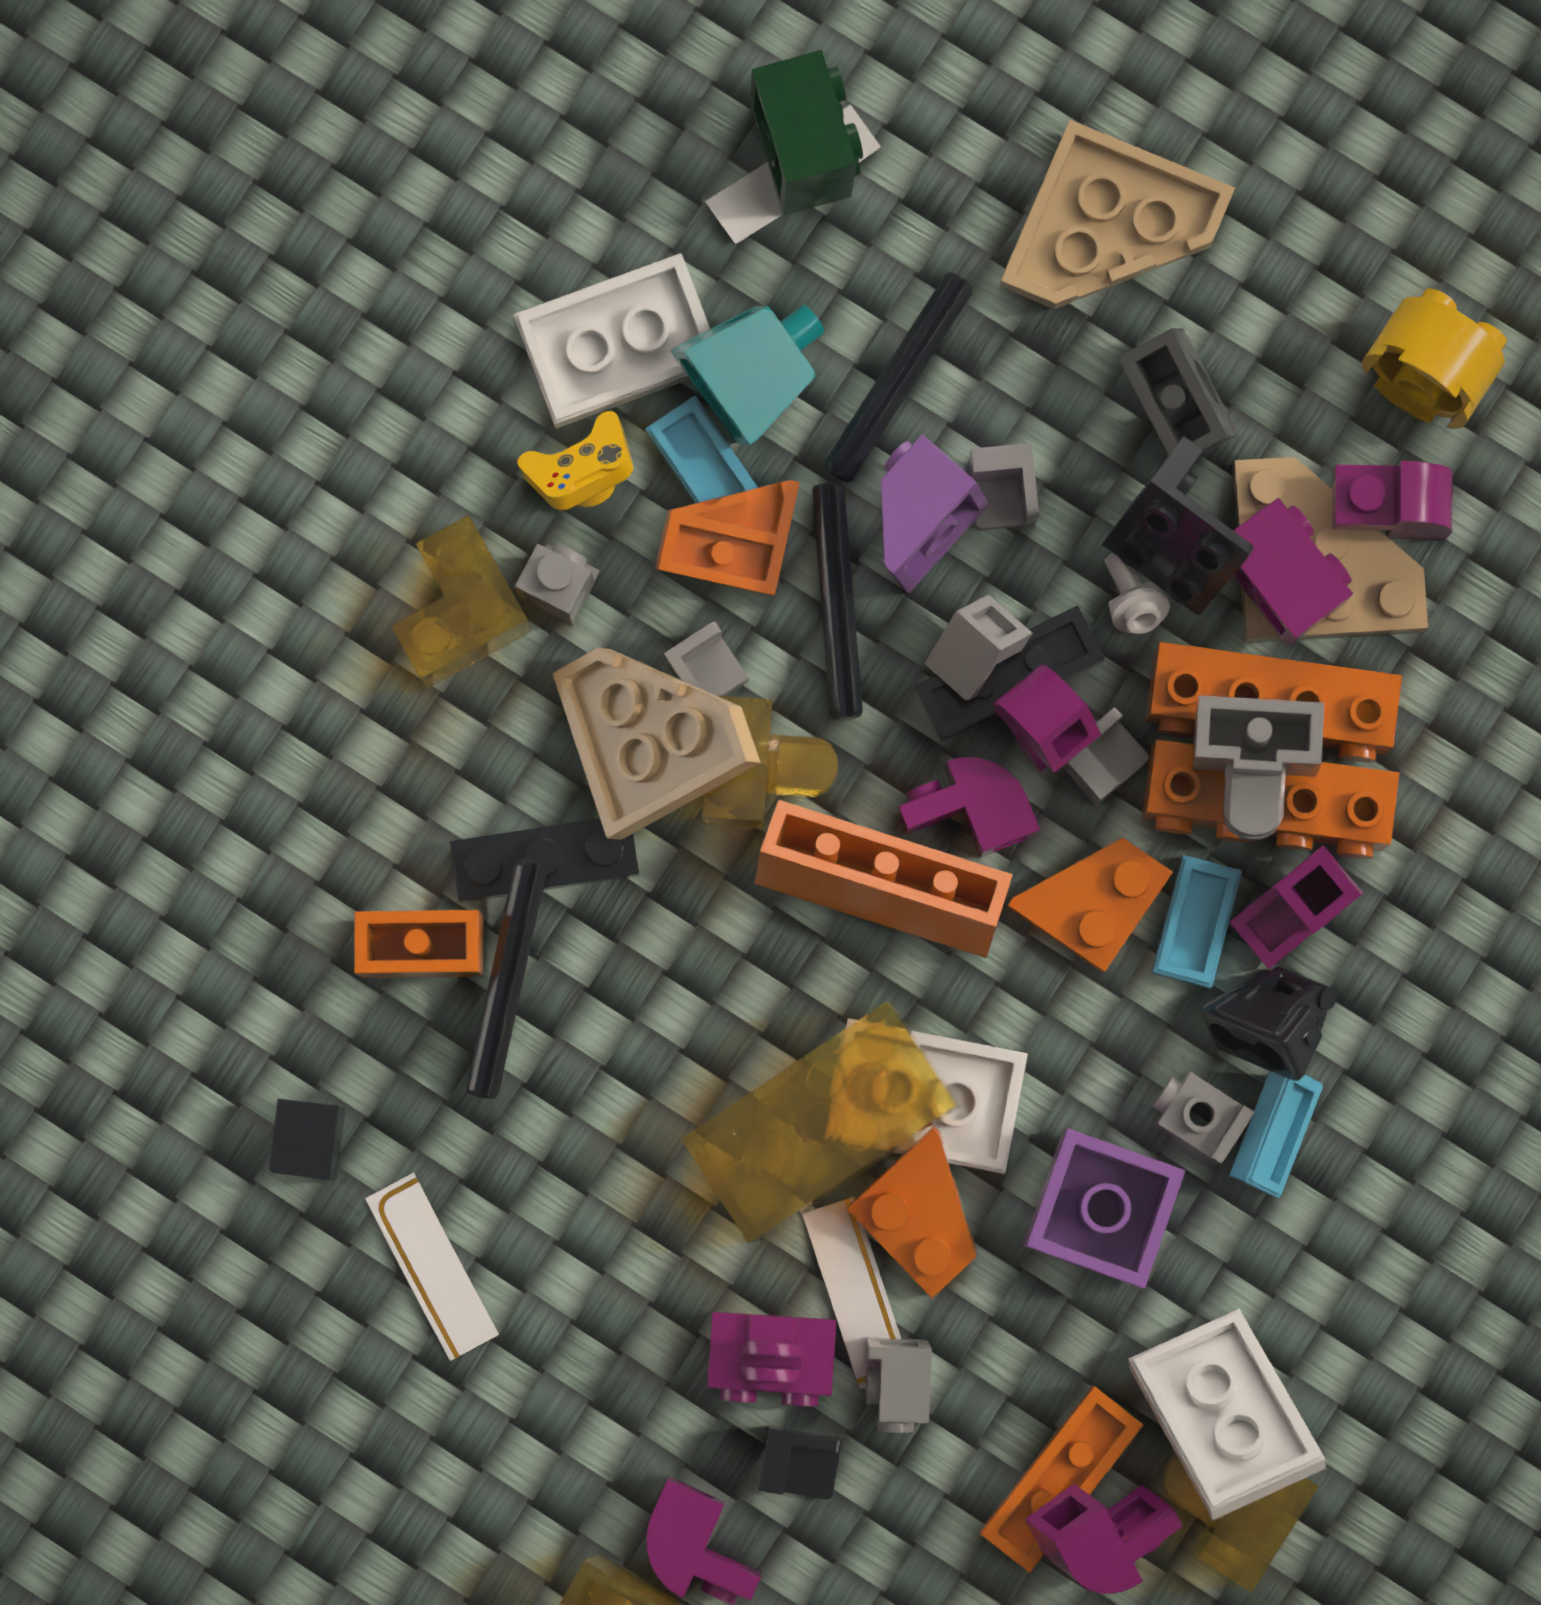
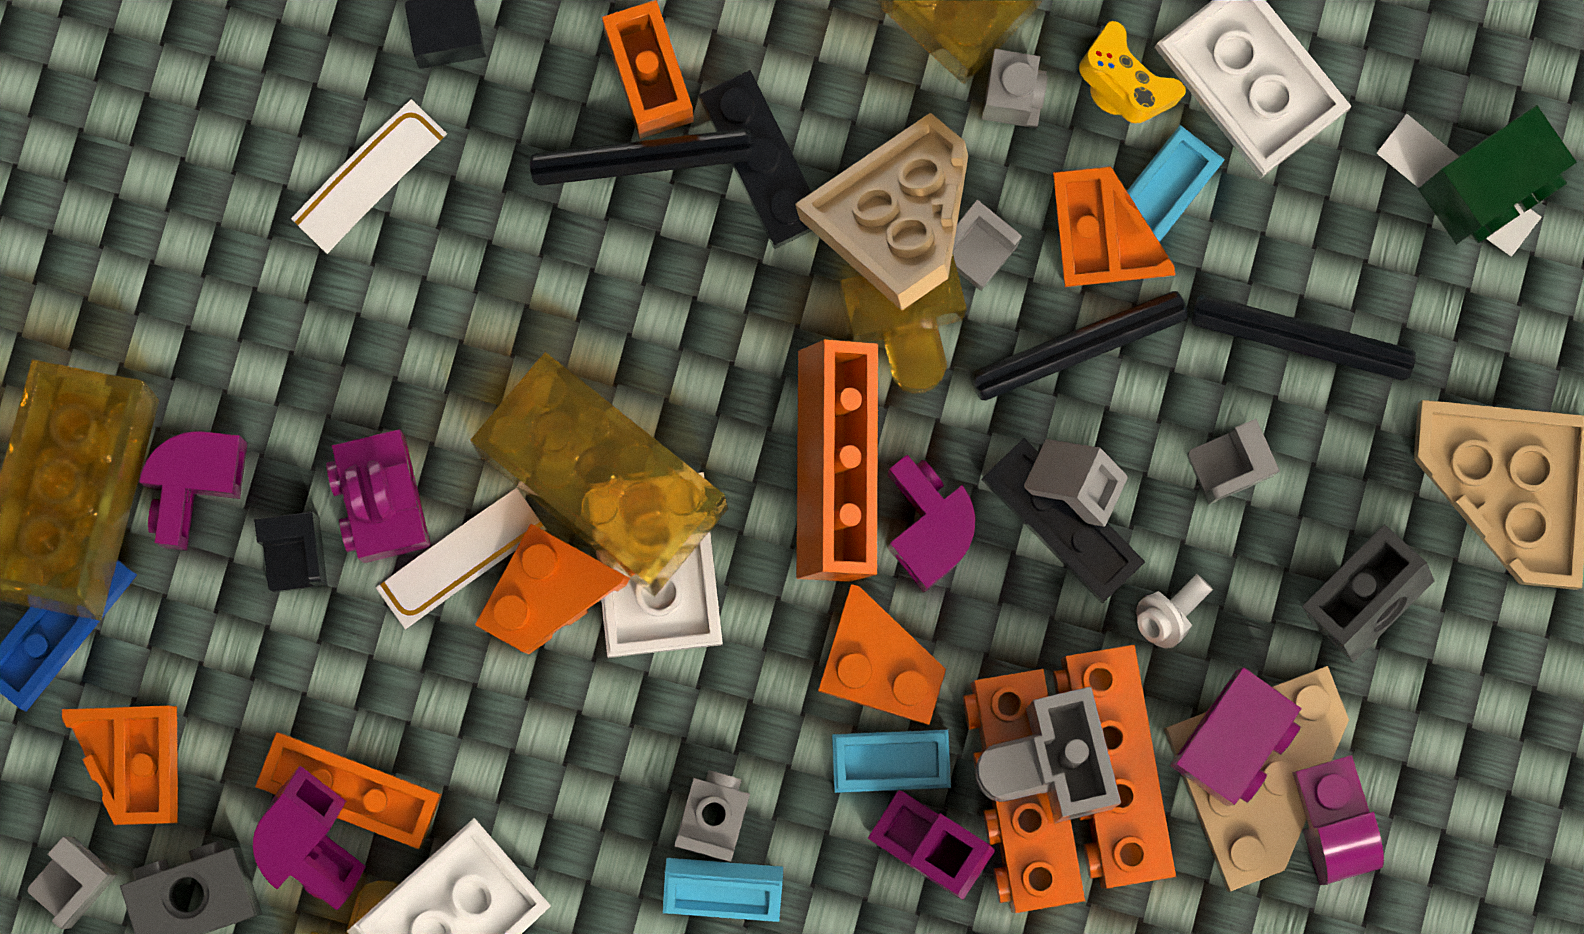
camera: 65 degrees right, 0 degrees up
teal torso [670,304,825,445] -> none
light grey brick [865,1338,932,1433] -> none
medium lavender slope [881,434,990,593] -> none
magenta brick [993,664,1102,773] -> none
medium lavender brick [1022,1128,1186,1289] -> none
light grey panel [1061,707,1149,807] -> none
black bracket [1102,436,1254,615] -> none
black piece [1200,966,1337,1081] -> none
yellow brick [1362,288,1507,429] -> none

